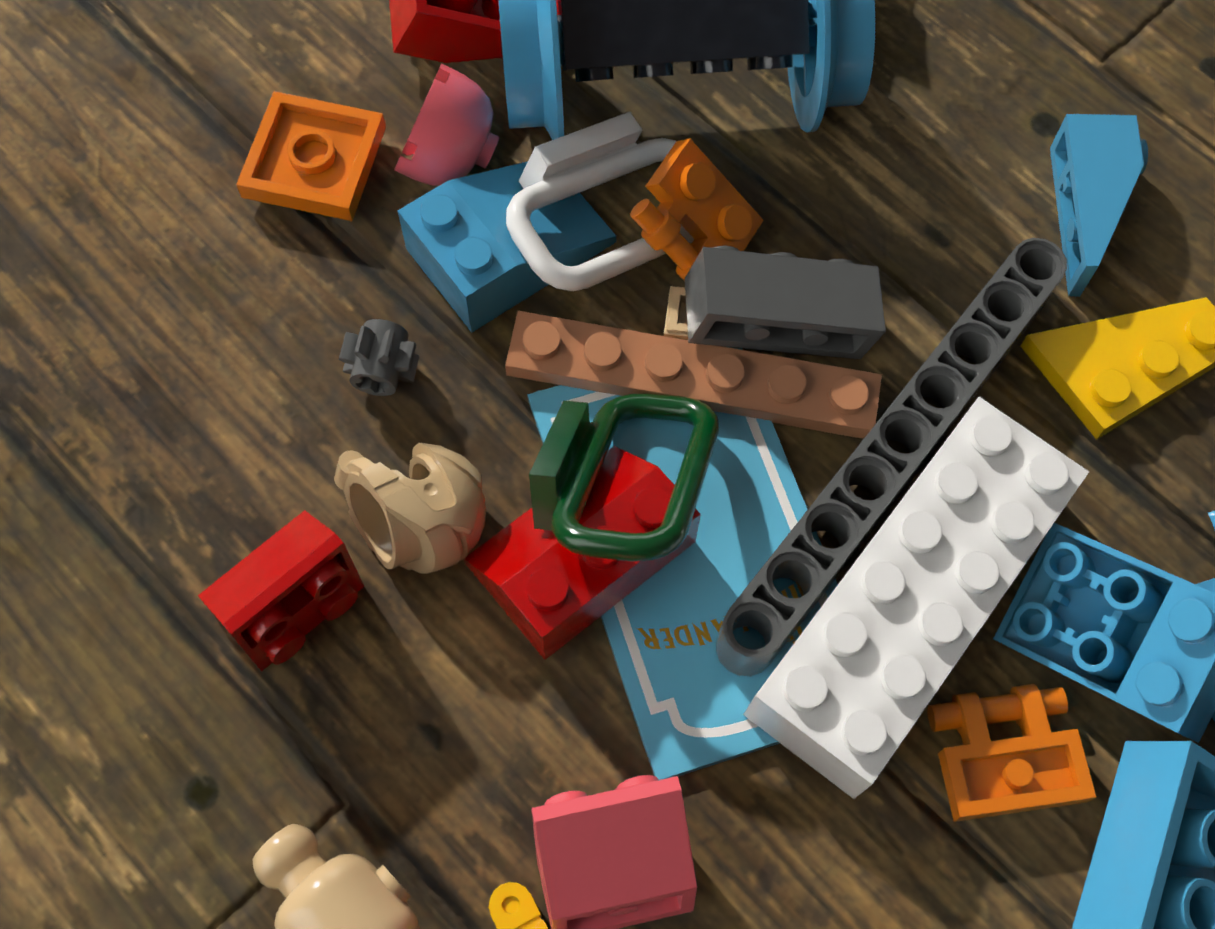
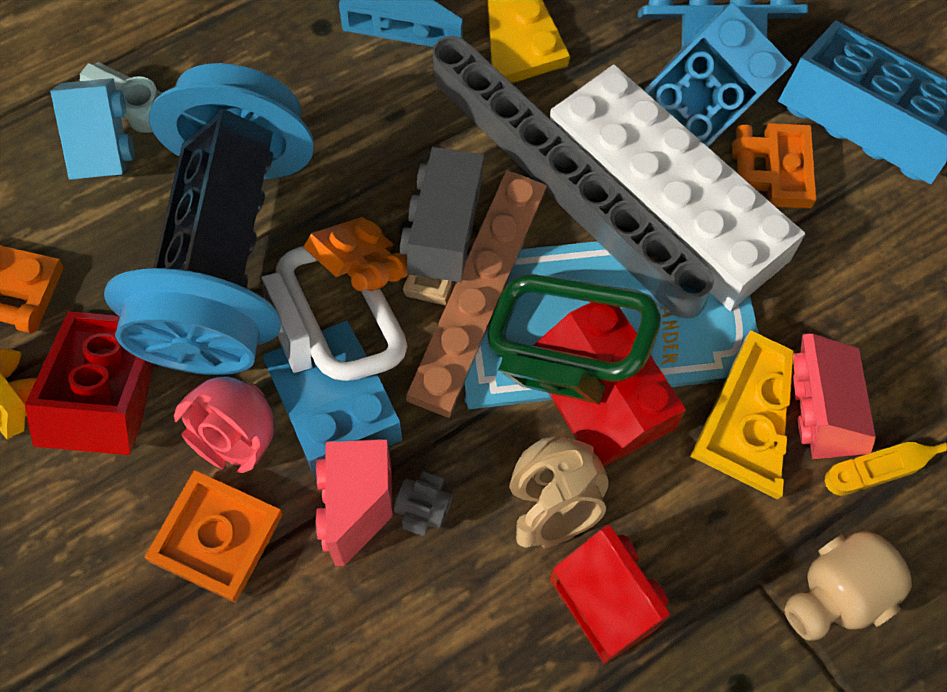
camera: 80 degrees left, 0 degrees up
none -> coral slope [316,440,393,566]
none -> yellow wing [690,330,794,499]

